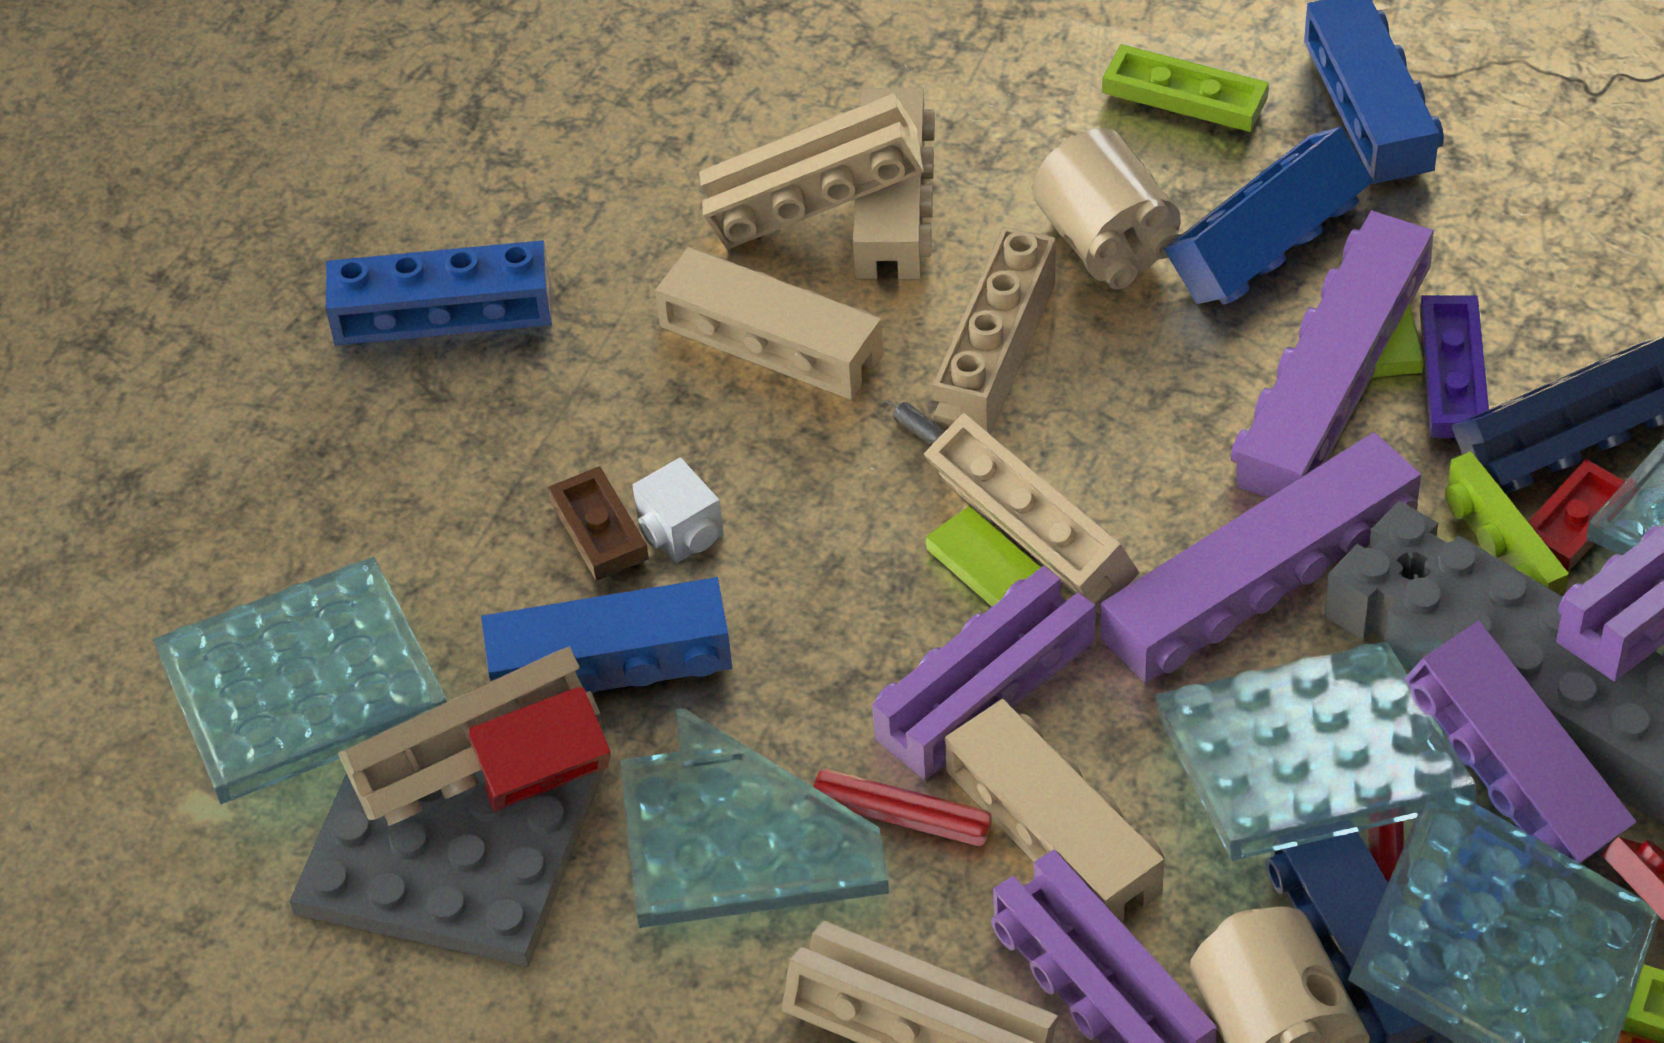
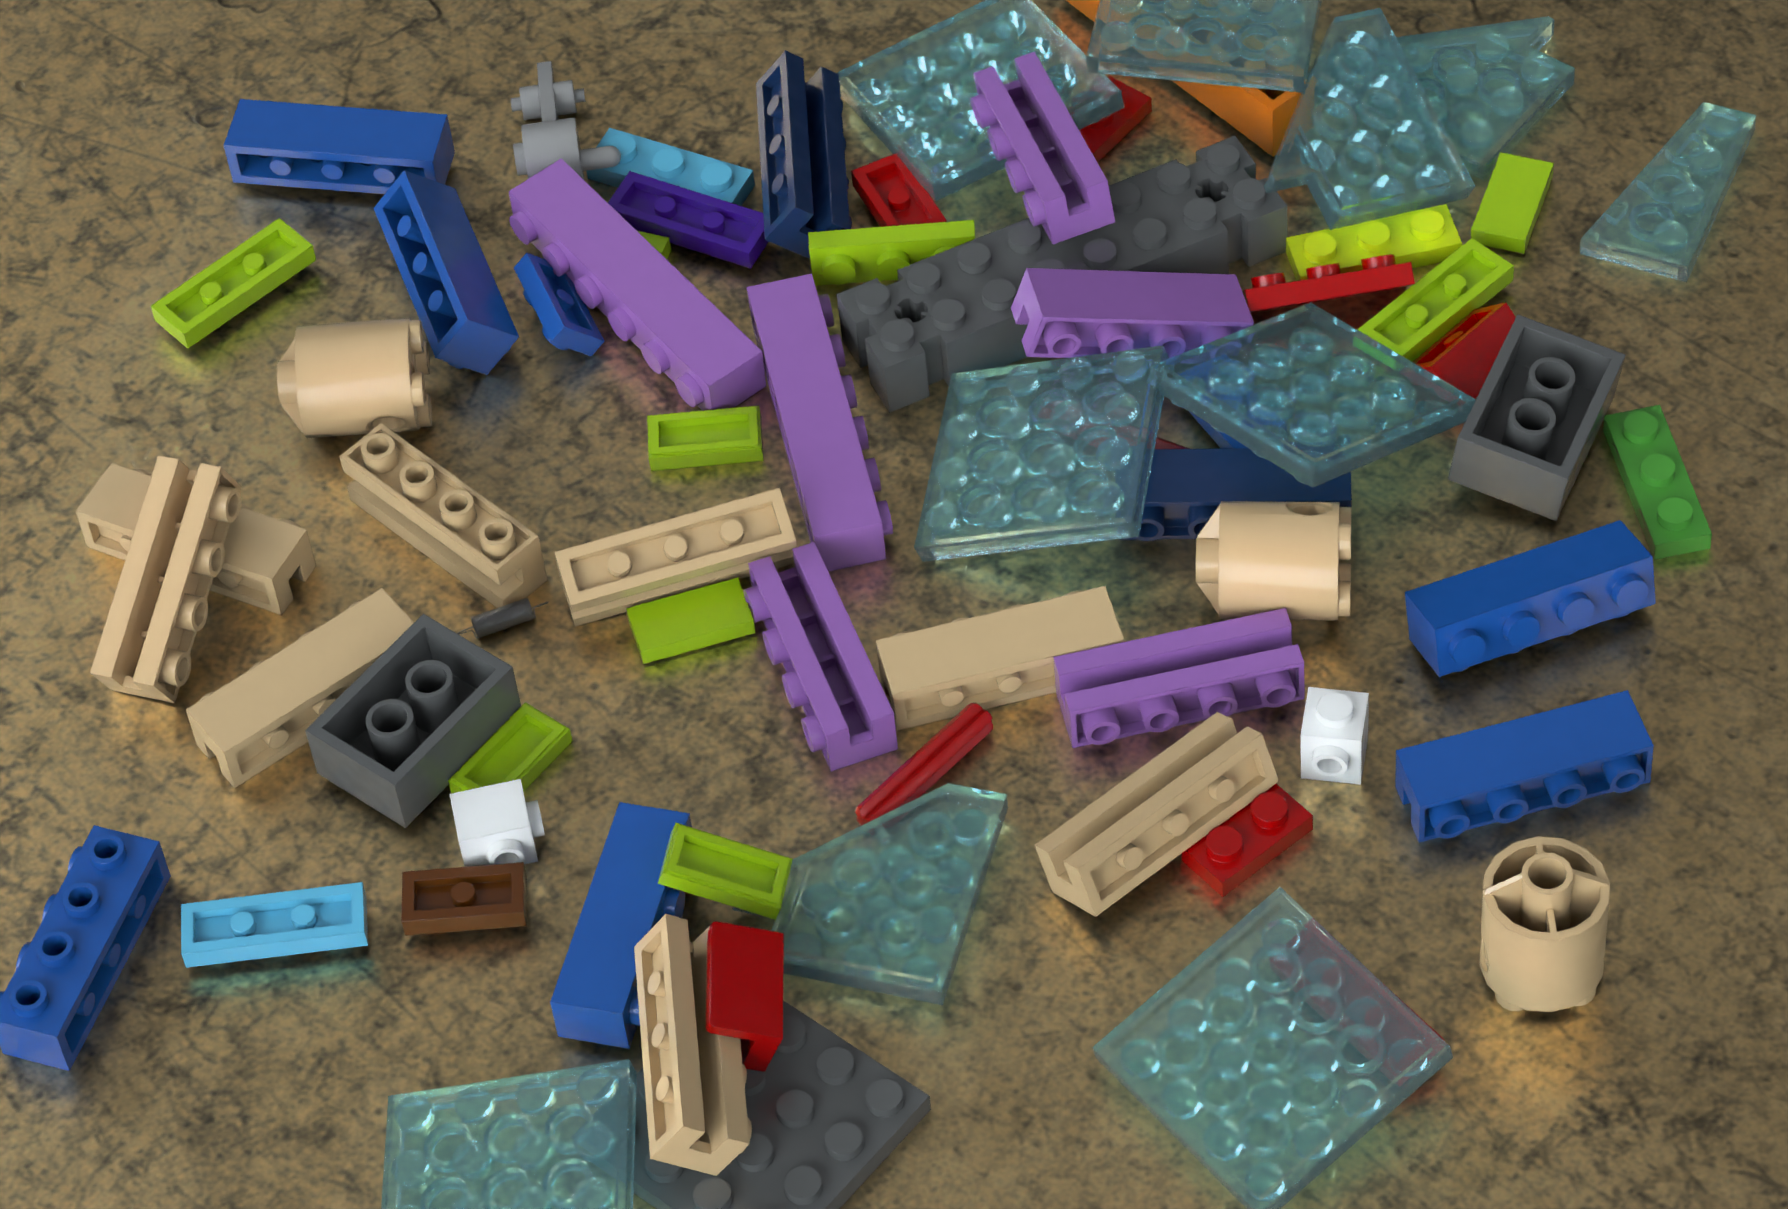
camera: 65 degrees left, 0 degrees up
none -> medium azure plate [181,882,368,968]
none -> dark grey brick [305,614,521,828]
none -> lime tile [448,702,573,793]
none -> light grey piece [511,61,621,181]
none -> blue plate [514,253,605,356]
none -> medium azure plate [586,128,755,206]
none -> lime tile [647,405,764,471]
none -> lime tile [658,822,793,920]

